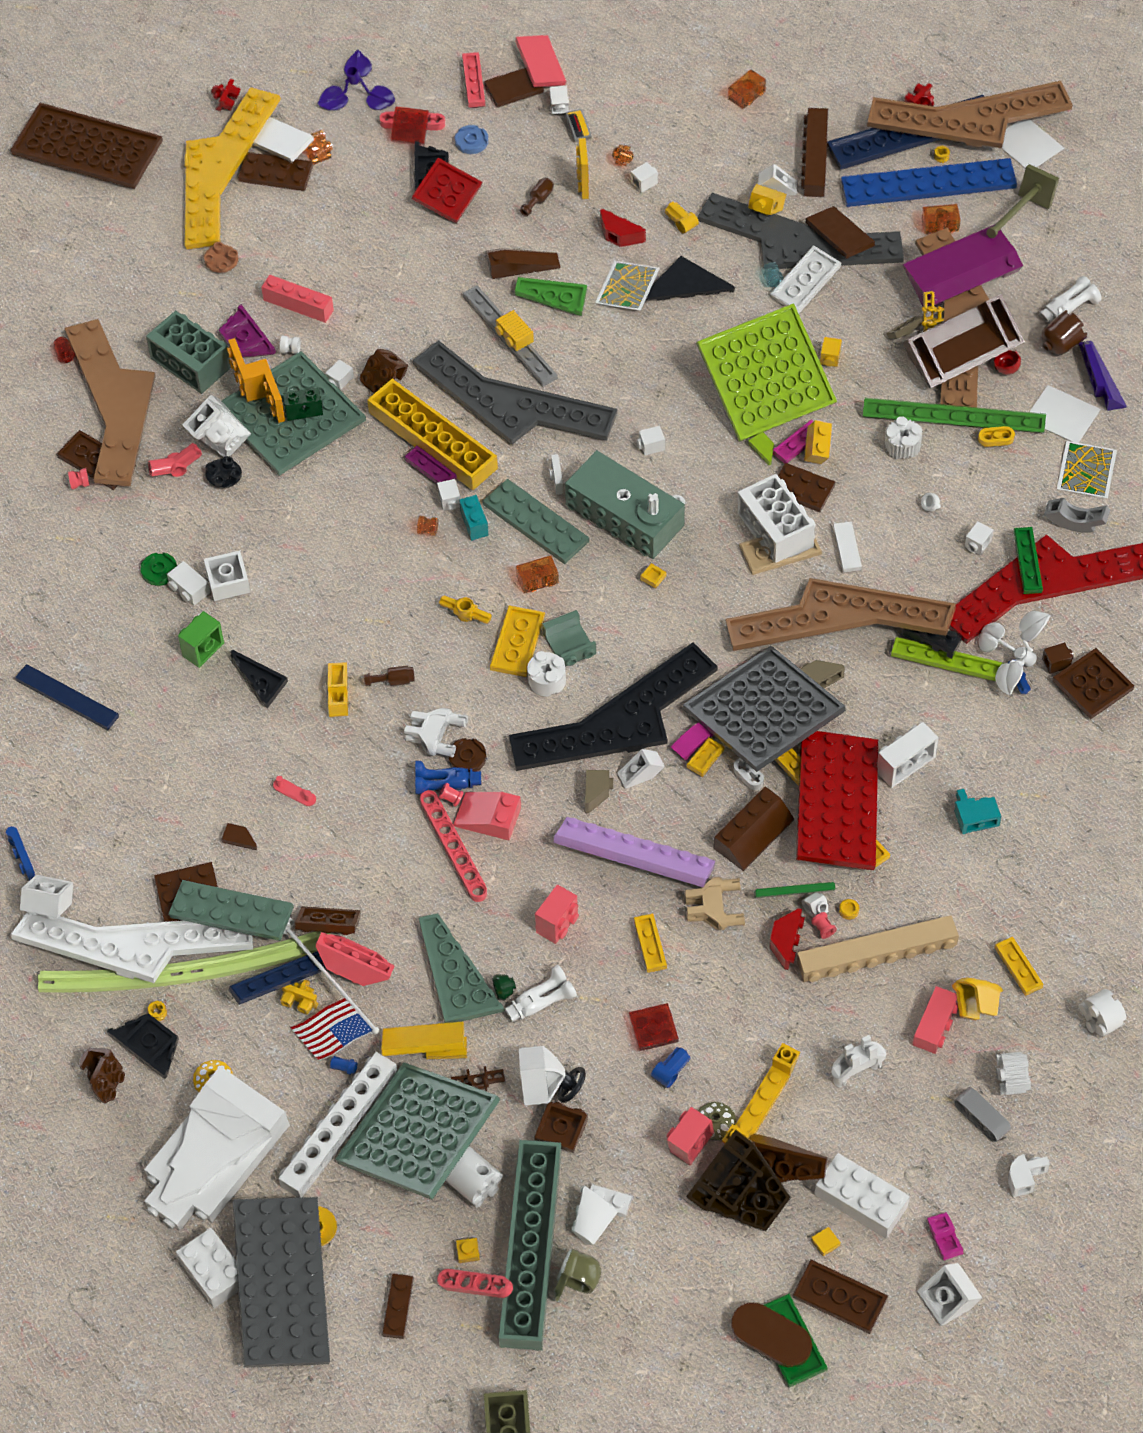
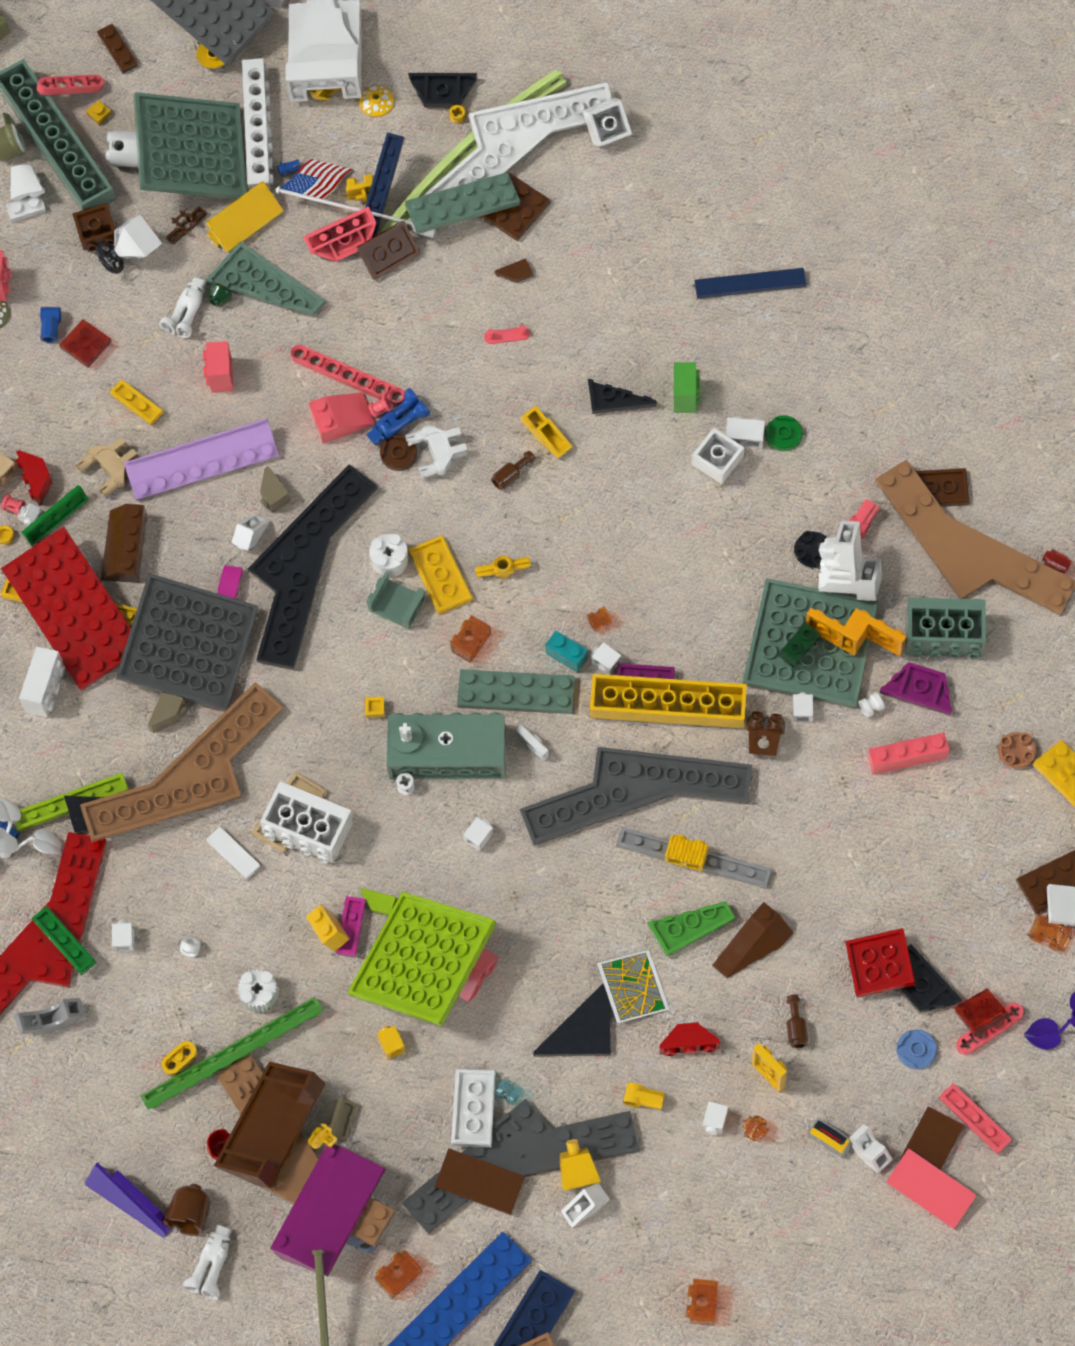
camera: 145 degrees right, 10 degrees up
blue plate [6,826,35,880] -> none
coral wheel [68,468,90,489] -> none
reddish brown piece [79,1048,125,1103] -> none
yellow plate [687,737,725,777] -> none
reddish brown plate [778,463,836,513] -> none
reddish brown brick [801,108,828,197] -> none
white sticker [1030,385,1101,443] -> none
sticker [1057,441,1117,498] -> none

